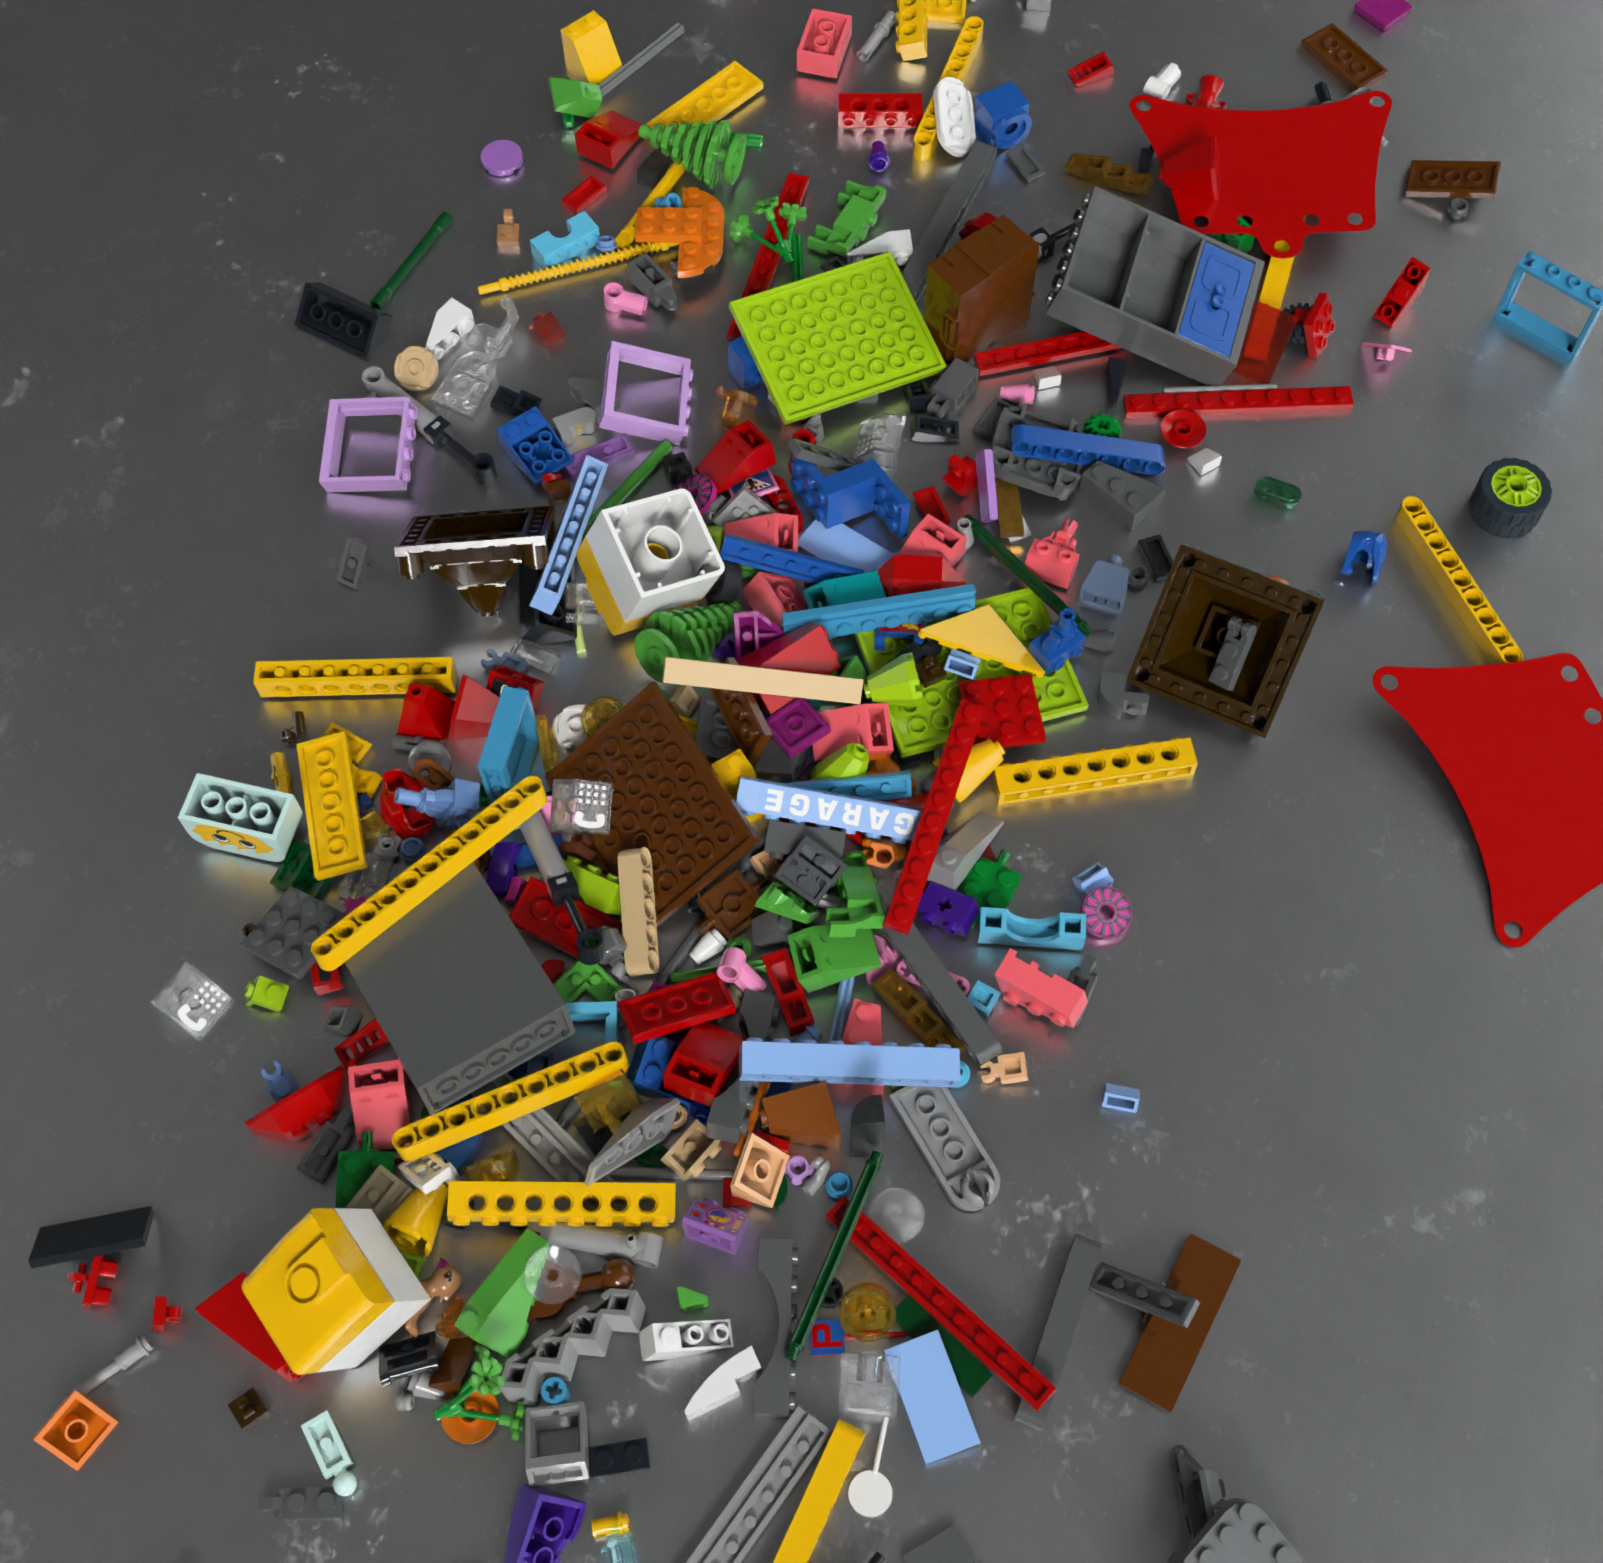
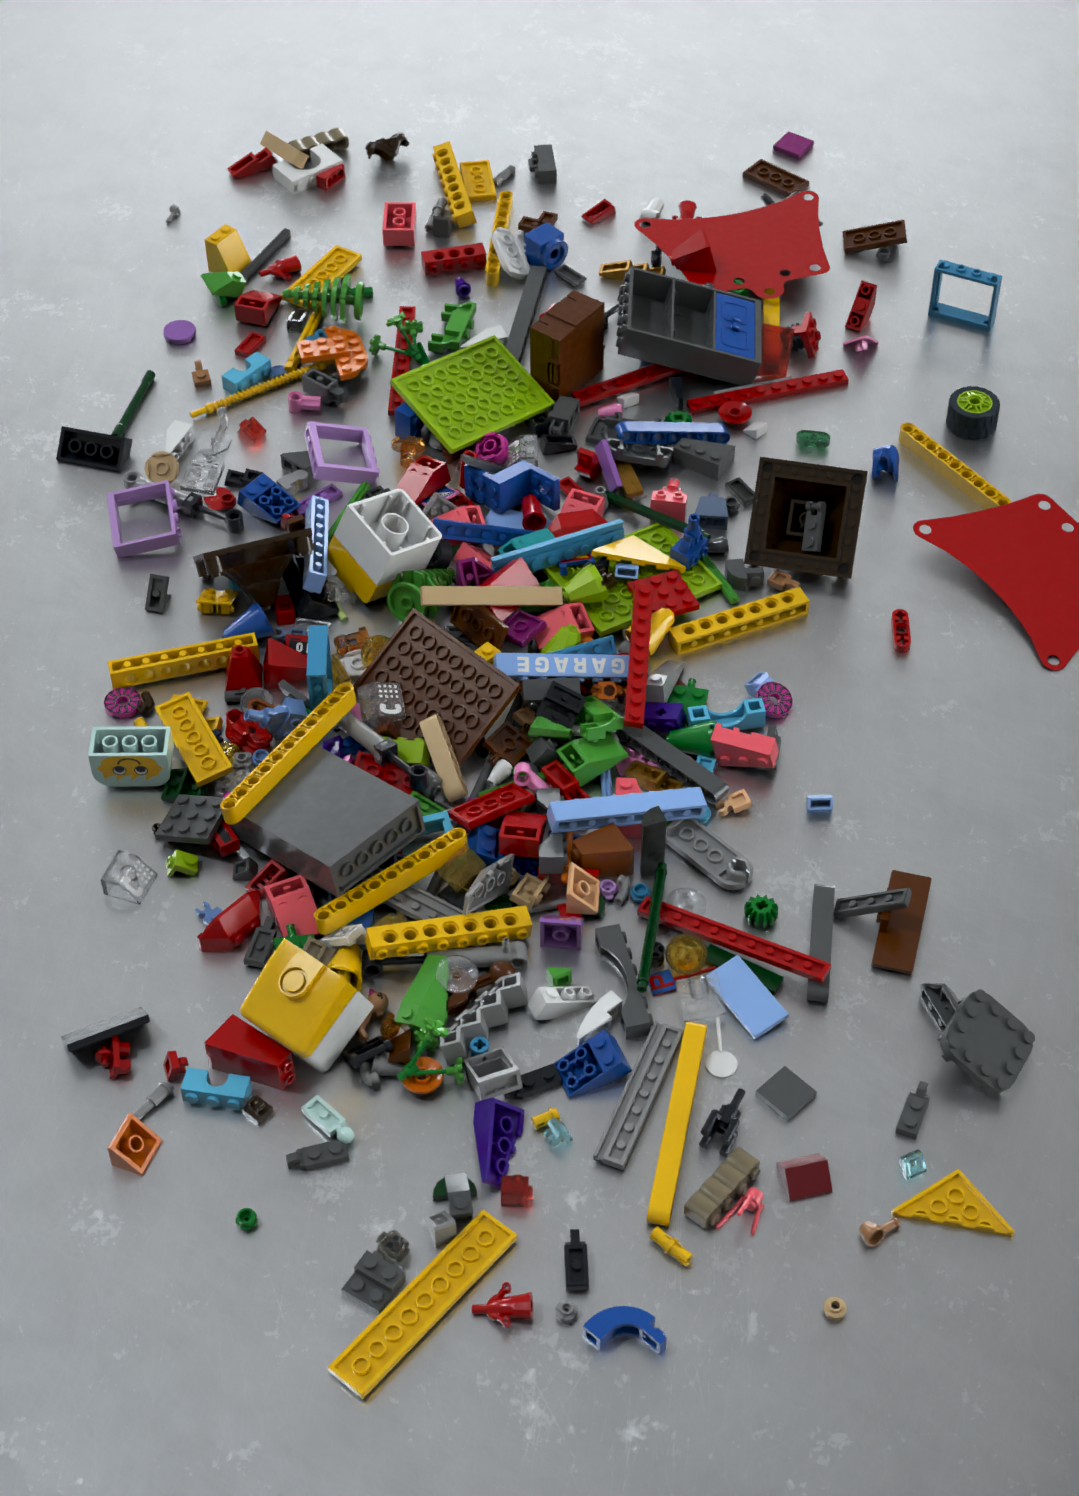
camera: 15 degrees left, 15 degrees down
none -> tile [104,687,142,719]
none -> medium azure arch [181,1067,252,1110]
none -> yellow hinge [196,588,239,614]
none -> red plate [203,487,237,511]
none -> blue cone [221,602,274,640]
none -> red piece [259,255,302,282]
none -> red slope [275,595,295,625]
none -> dark grey tile [278,679,310,710]
none -> clear orange leg [334,626,371,656]
none -> dark grey slope [433,215,454,239]
none -> dark pink cone [476,432,509,465]
none -> reddish brown plate [518,211,558,232]
none -> red plant [522,494,547,531]
none -> blue slope [554,1029,632,1098]
none -> green cone [666,720,717,758]
none -> bright green axle [700,554,739,604]
none -> green gear [744,894,778,929]
none -> medium nougat plate [767,570,800,591]
none -> red beam [891,609,911,653]

